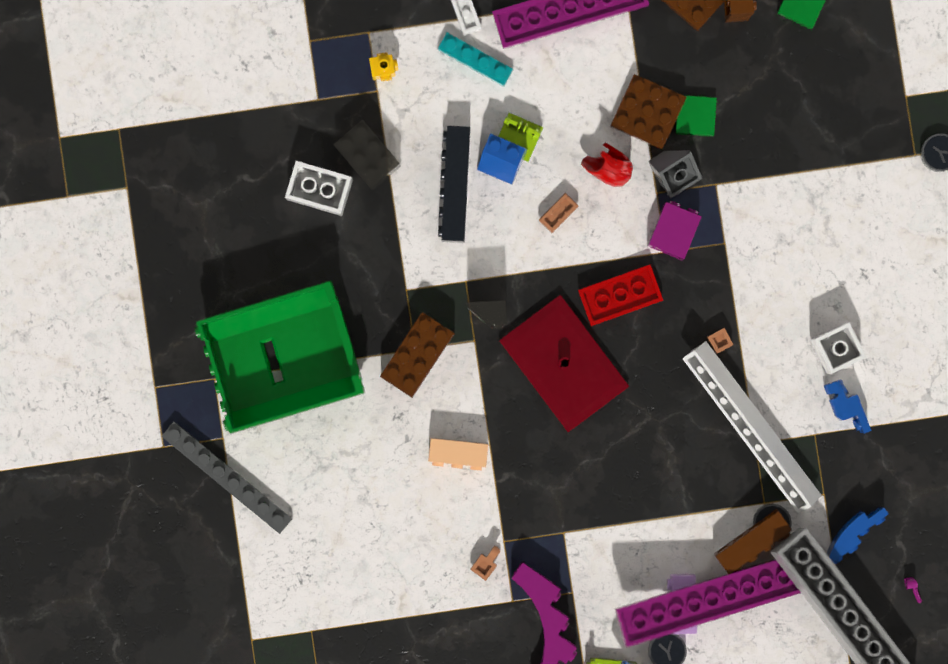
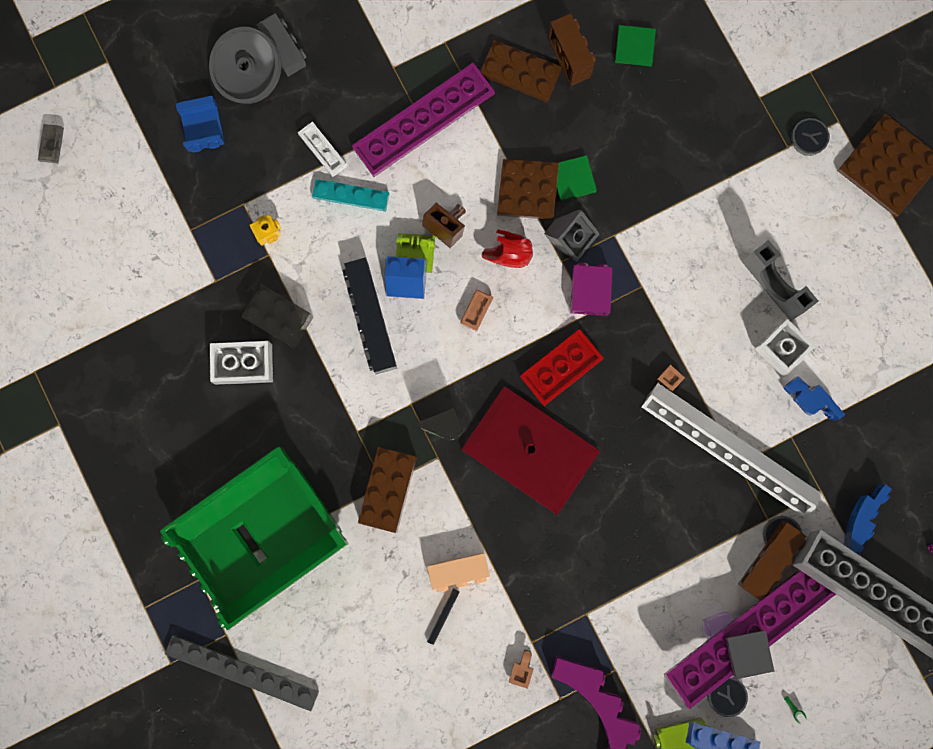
camera: 15 degrees left, 5 degrees down
none -> reddish brown brick [422,202,466,248]
none -> black bar [427,588,460,645]
none -> dark grey tile [725,630,775,679]
none -> dark grey arch [742,240,819,321]

